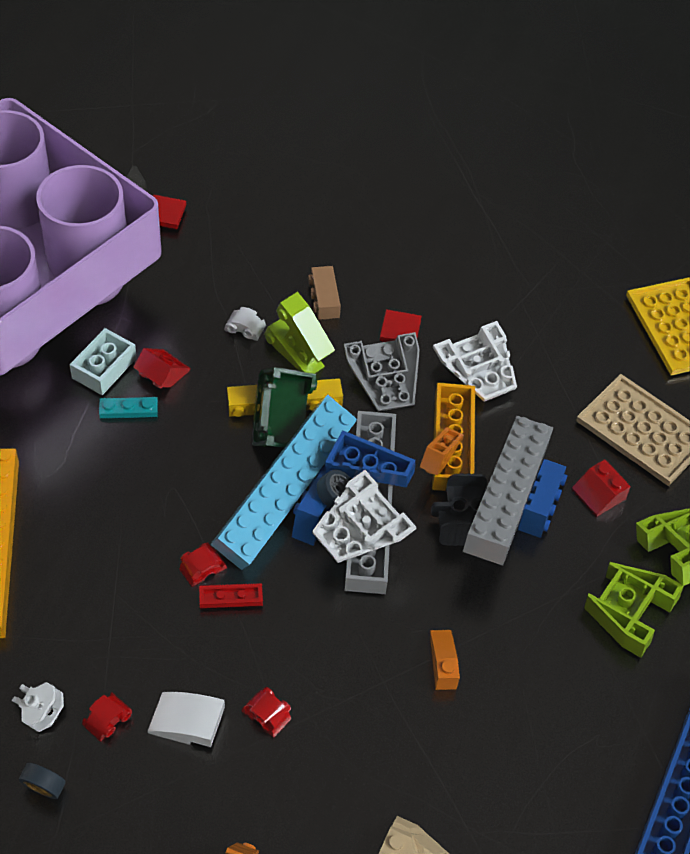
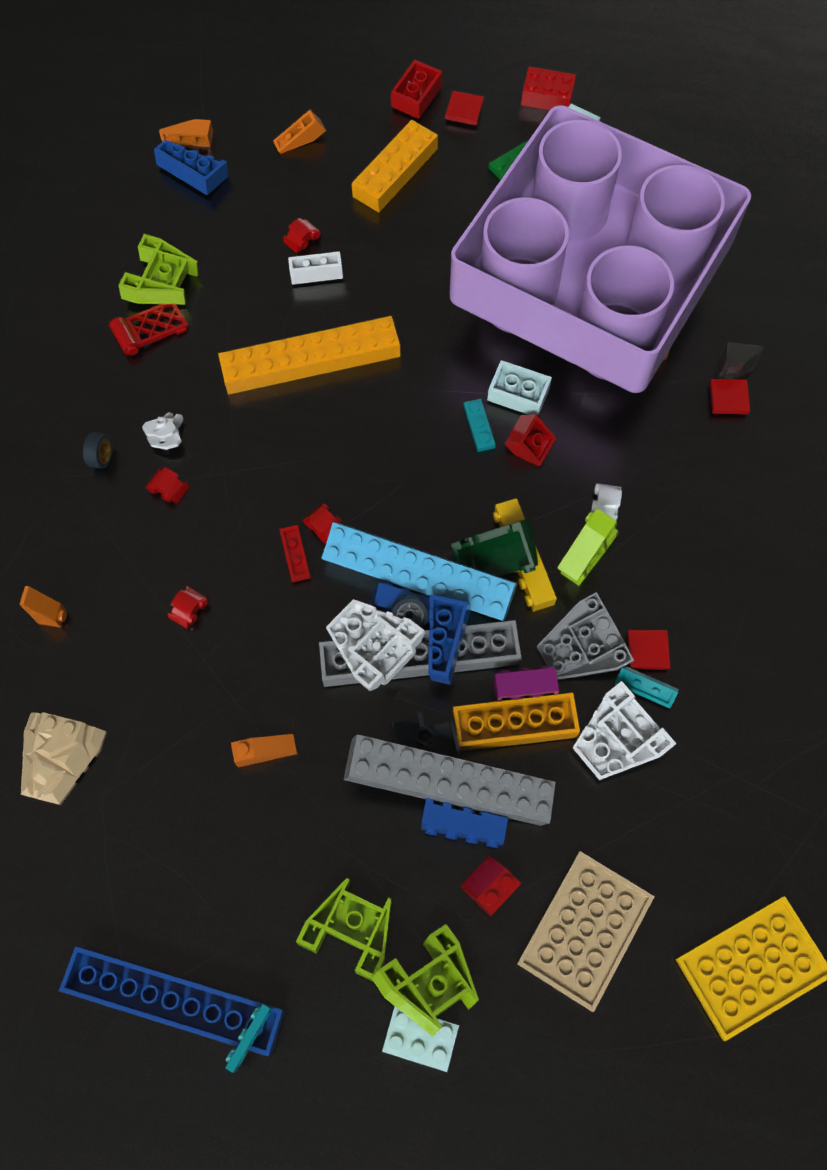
camera: 85 degrees right, 15 degrees up
white slope [148,692,225,747] -> none
medium nougat brick [308,266,341,320] -> none
orange slope [420,427,464,475] -> none
none -> magenta brick [493,666,559,702]
none -> teal plate [615,666,679,708]

